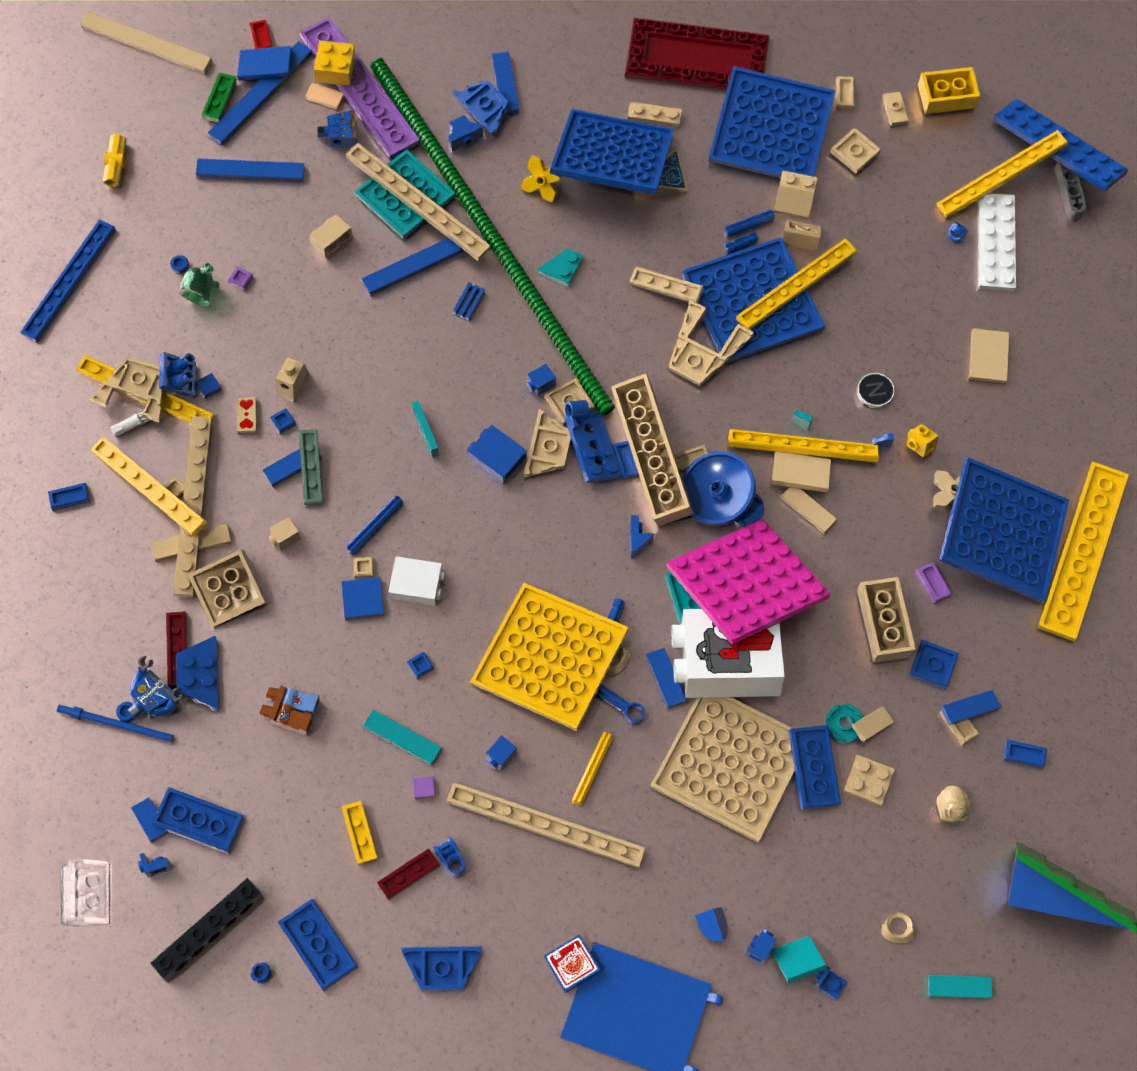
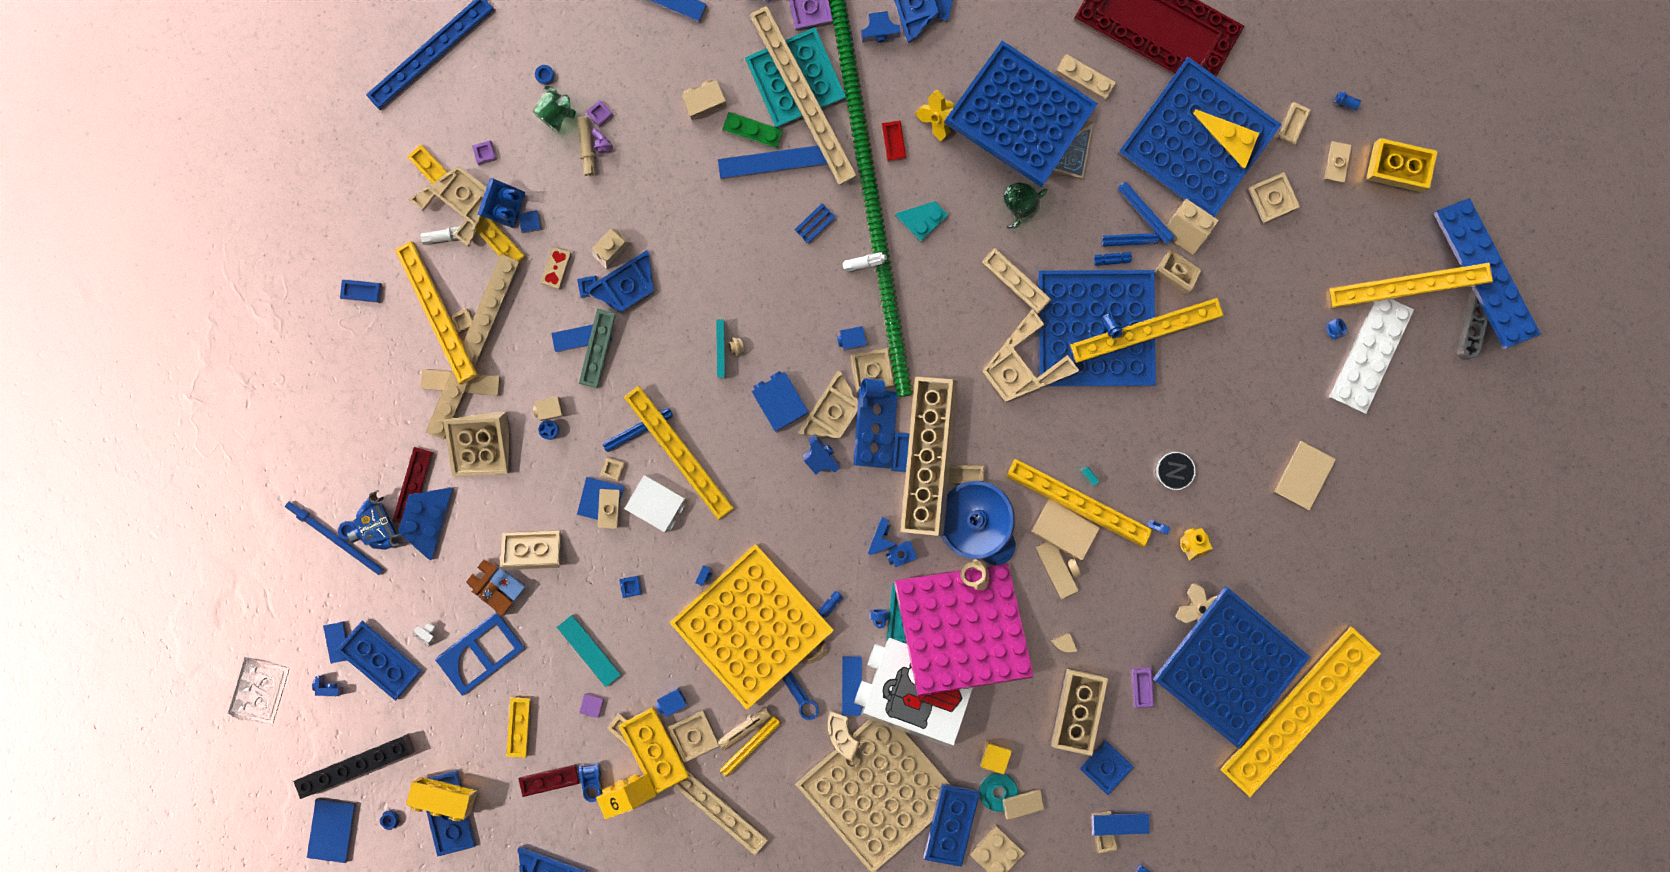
camera: 20 degrees right, 20 degrees up
none -> blue tile [307,798,356,863]
none -> yellow brick [406,776,477,821]
none -> white tile [413,622,435,647]
none -> blue window [435,612,525,696]
none -> medium lavender tile [472,140,497,165]
none -> tan tile [500,531,561,570]
none -> blue wheel [538,420,560,440]
none -> tan pin [577,117,596,176]
none -> blue wing [585,250,653,313]
none -> medium lavender plate [591,128,613,153]
none -> yellow brick [596,774,656,819]
none -> tan plate [597,489,620,529]
none -> yellow tile [618,706,690,794]
none -> yellow tile [624,386,734,520]
none -> tan plate [667,710,719,763]
none -> blue plate [695,565,713,586]
none -> tan pin [717,707,772,751]
none -> green plate [722,112,783,149]
none -> tan plate [728,337,744,356]
none -> blue brick [803,434,840,475]
none -> tan tile [828,711,860,762]
none -> white piece [843,252,887,272]
none -> blue tile [870,609,889,628]
none -> red tile [881,120,907,162]
none -> blue brick [886,540,917,567]
none -> tan piece [961,559,989,591]
none -> yellow piece [980,741,1012,774]
none -> clear green piece [1003,182,1048,229]
none -> tan tile [1051,633,1077,652]
none -> tan tile [1068,558,1081,578]
none -> blue pin [1101,313,1123,338]
none -> blue axle [1118,182,1175,244]
none -> yellow wing [1193,109,1259,169]
none -> blue pin [1334,91,1361,111]

